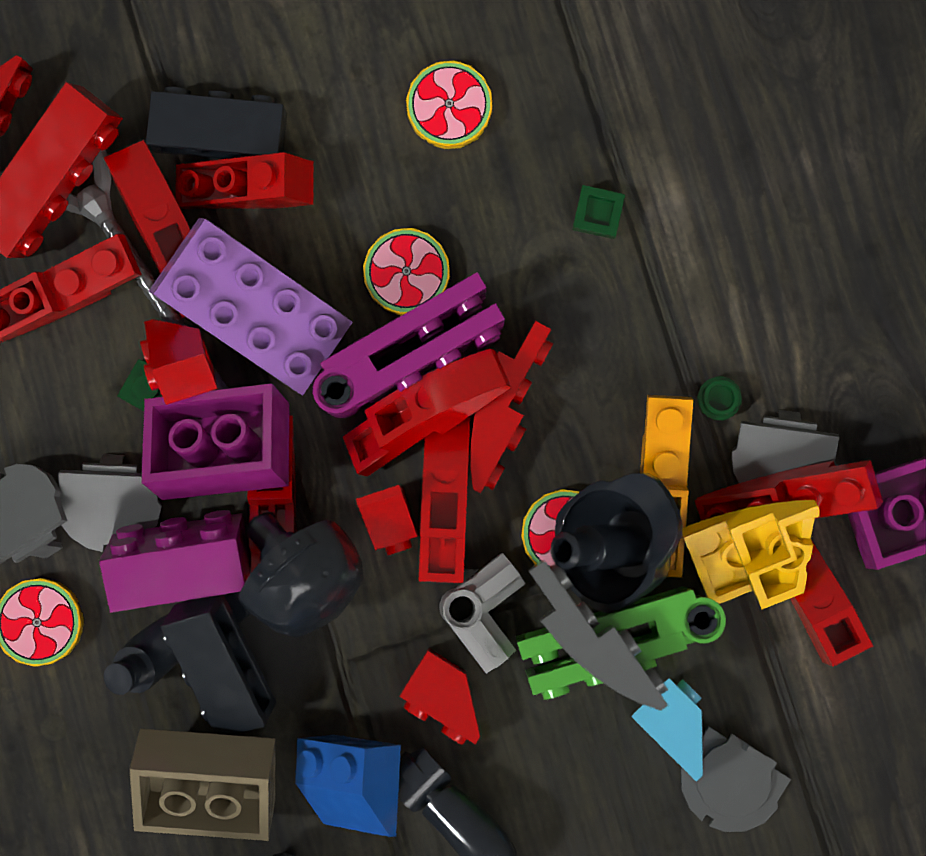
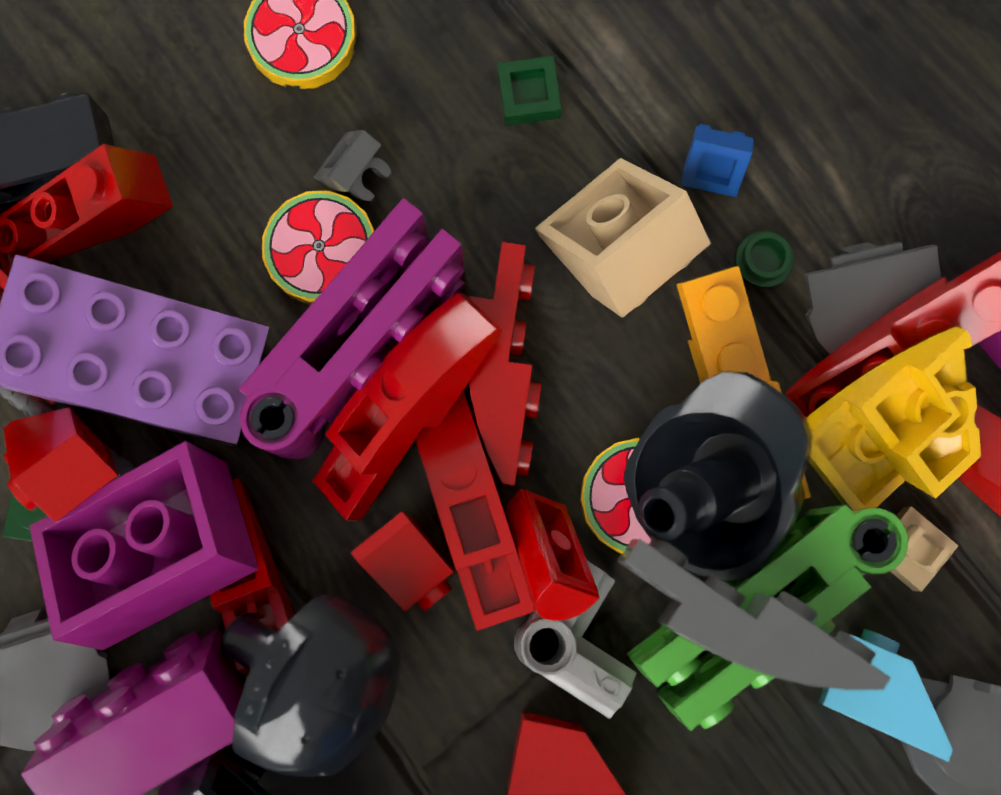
camera: 25 degrees left, 5 degrees down
none -> dark grey tile [314,130,391,201]
none -> red brick [505,489,600,621]
none -> tan slope [535,158,711,318]
none -> blue tile [681,124,754,197]
none -> tan tile [890,506,959,592]

